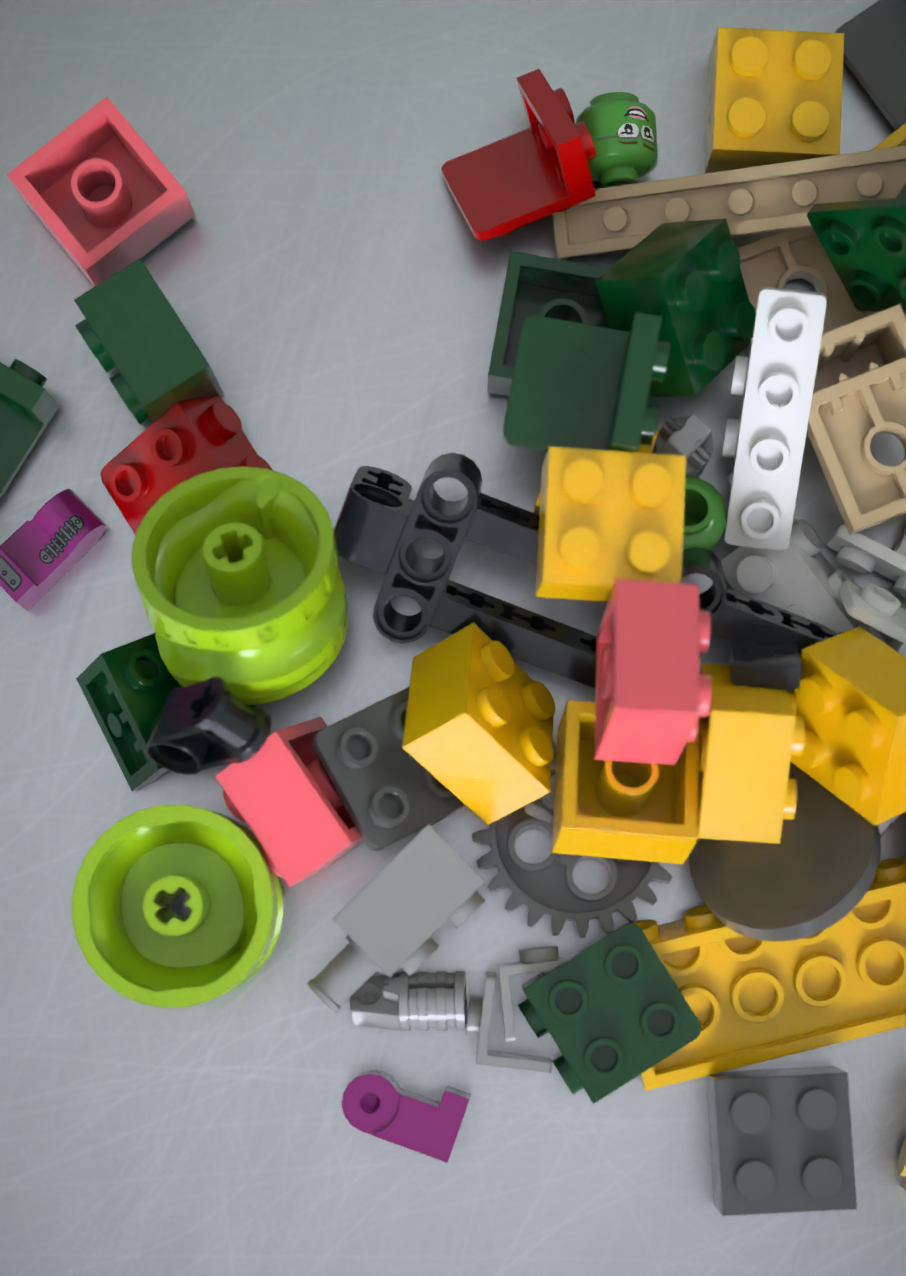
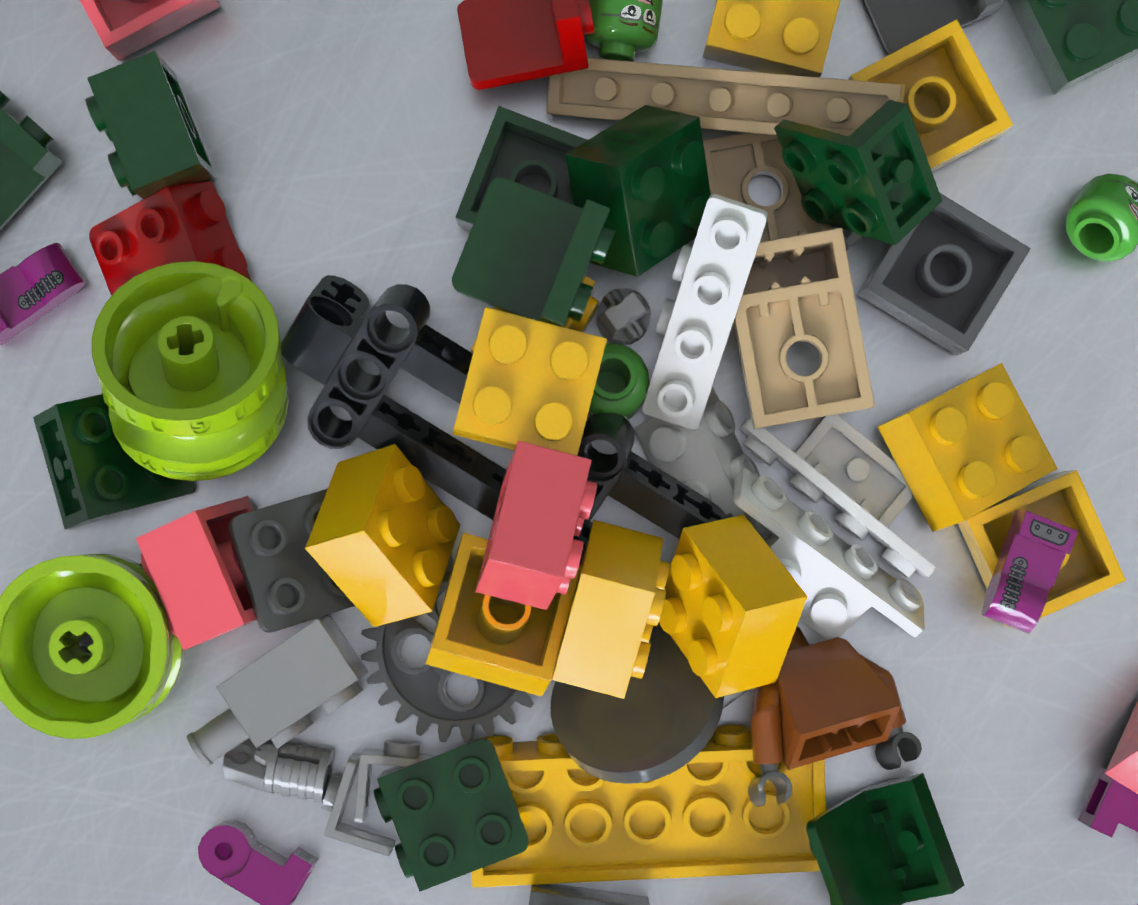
camera: 10 degrees right, 5 degrees up
black piece [145,677,272,774] -> none
black tile [728,638,802,690] -> none

